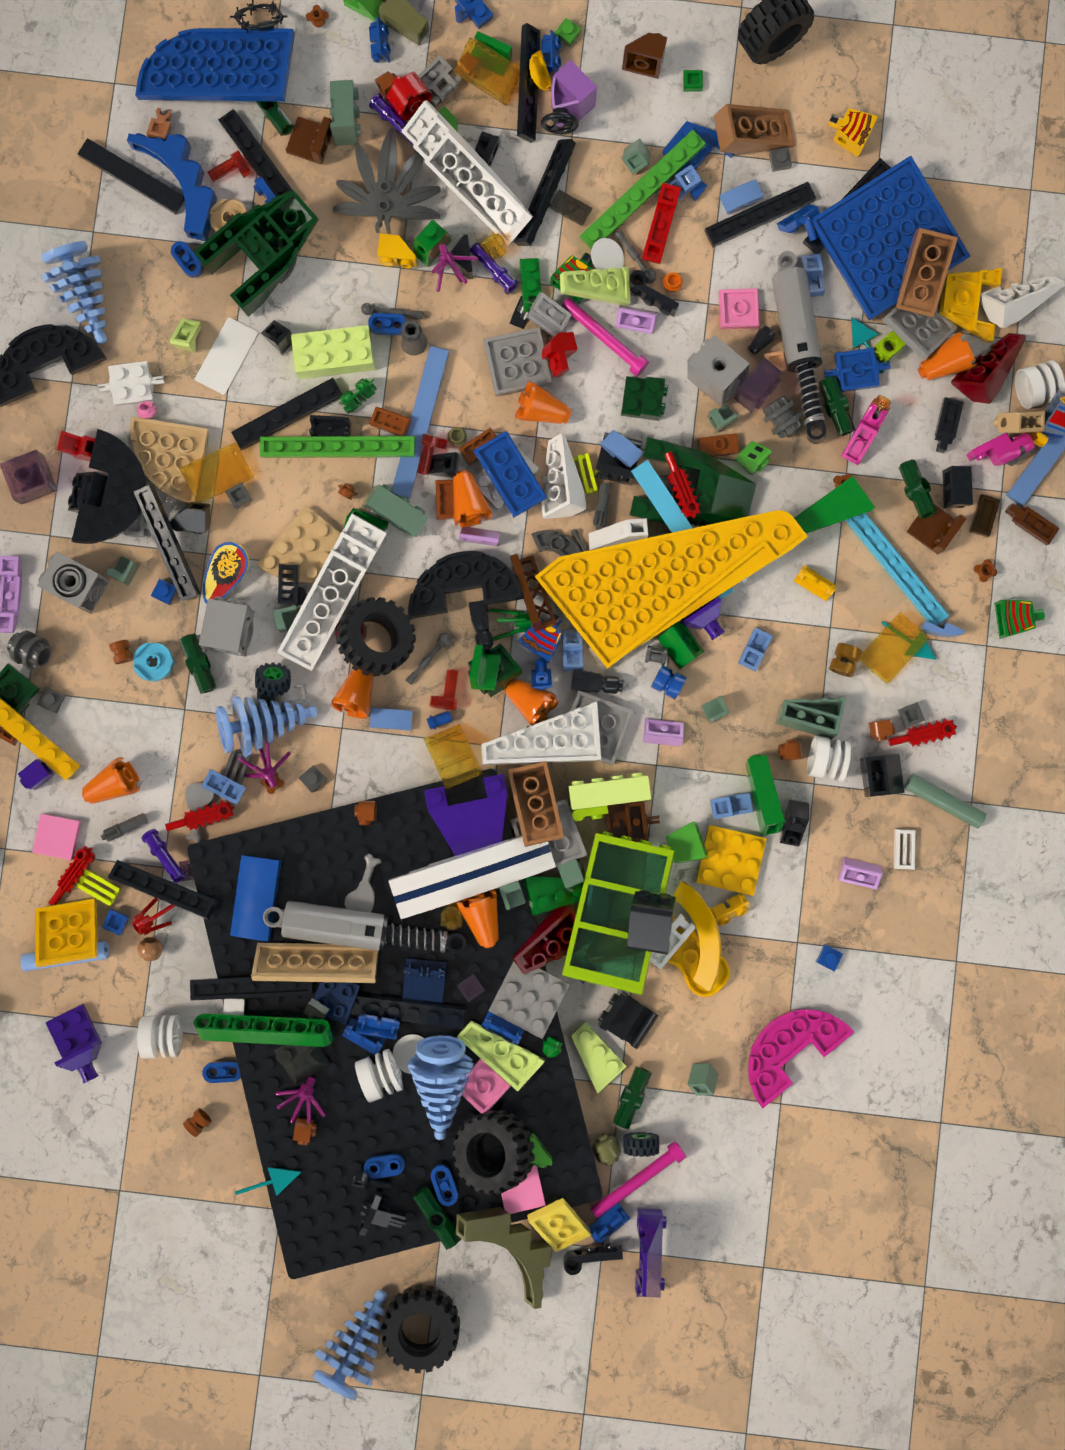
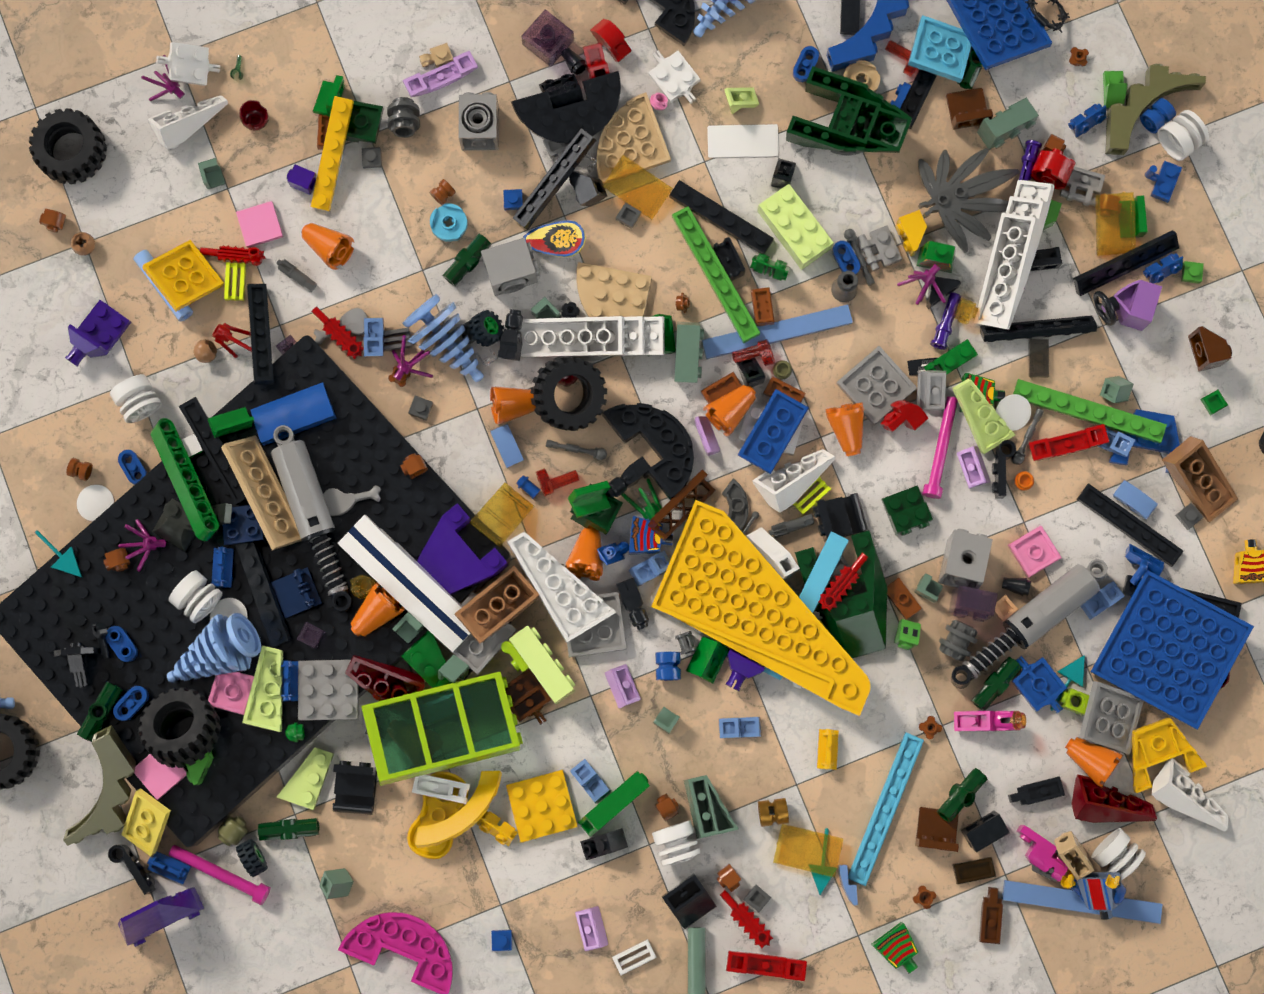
camera: 65 degrees right, 5 degrees down
blue plate [102,909,130,936] -> none
sand green panel [106,557,139,586] -> none
dark purple pin [141,829,185,883] -> none
black slope [278,563,300,604] -> none
blue hinge [356,1013,400,1040] -> none
yellow plate [529,50,552,91] -> none
medium blue slope [600,430,644,469] -> none
black piece [627,890,676,955] -> none
bright green torso [660,822,709,863] -> none
green slope [794,476,875,534] -> none
medium nougat slope [895,228,958,317] -> none
none -> white sticker [77,485,114,521]
none -> green panel [208,407,254,438]
none -> black piece [497,309,523,361]
none -> black cone [561,48,587,75]
none -> red brick [590,18,632,62]
none -> red slope [726,951,807,981]
none -> light grey plate [858,225,902,271]
none -> medium azure plate [908,15,971,83]

